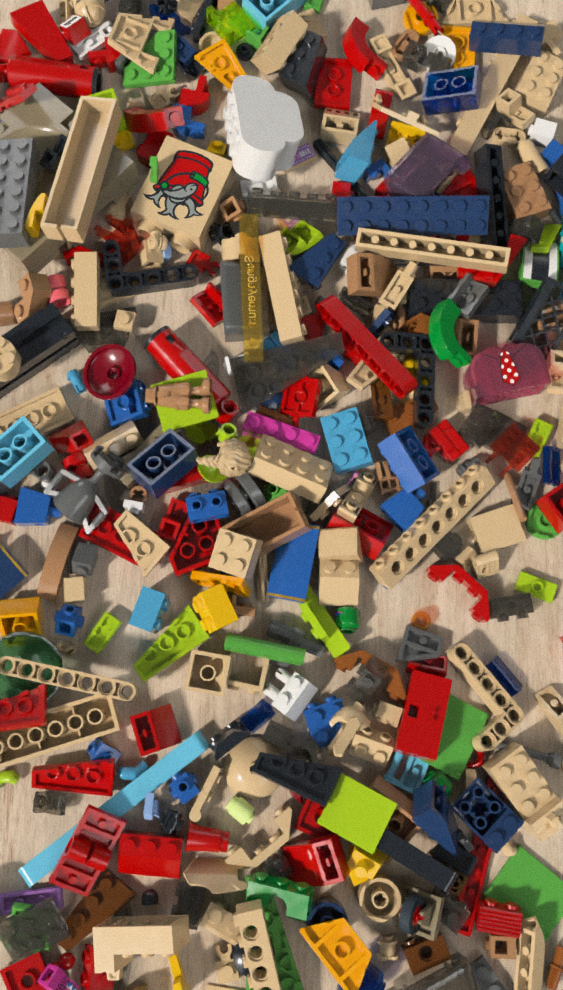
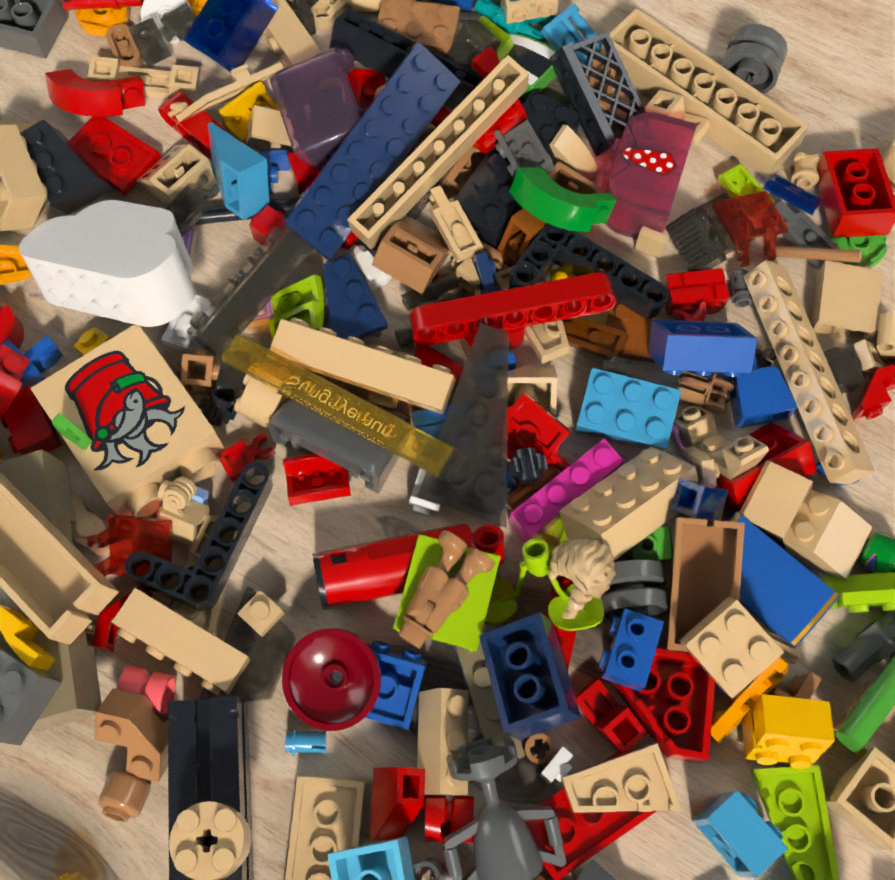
camera: 55 degrees left, 10 degrees down
none -> clear smoke plate [166,174,220,237]
none -> black gear [507,447,548,484]
none -> tan slope [549,125,598,181]
none -> clear blue brick [671,478,728,521]

